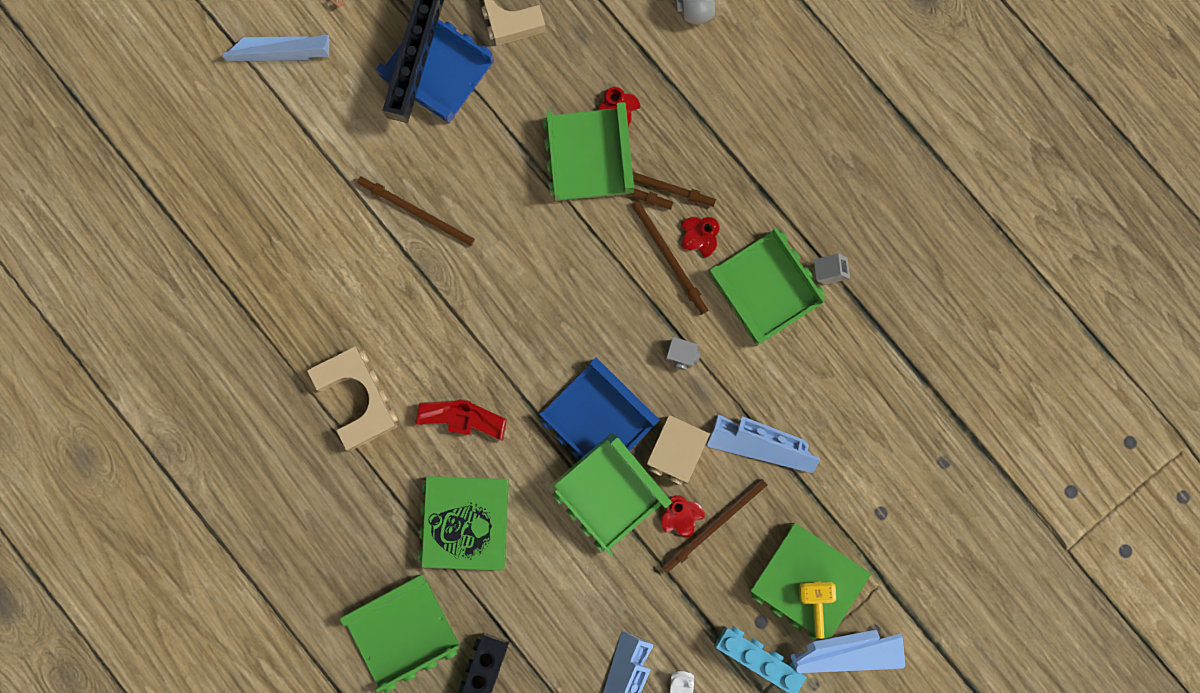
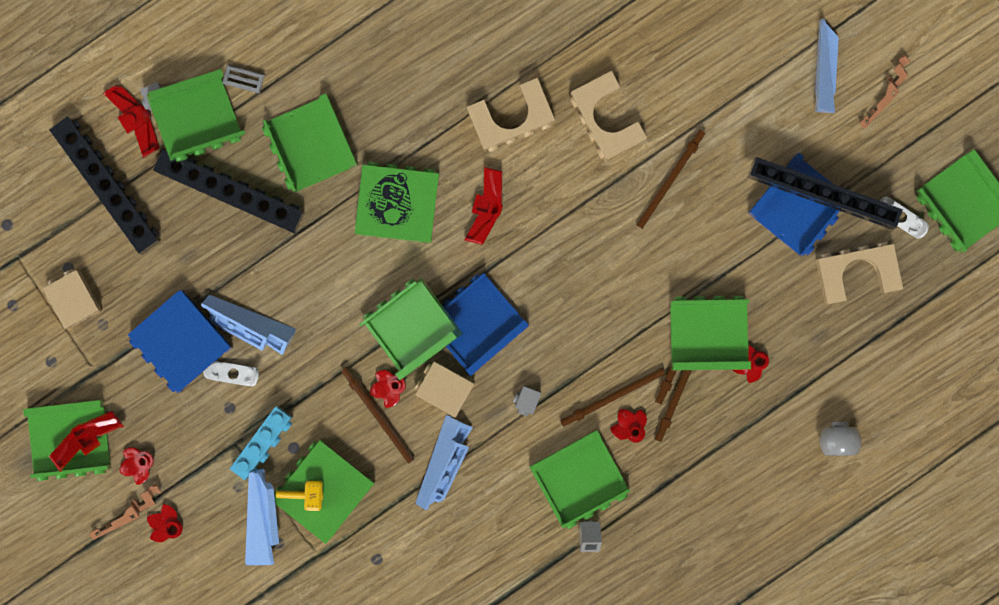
camera: 95 degrees right, 5 degrees up
none -> tan arch [569,71,647,162]

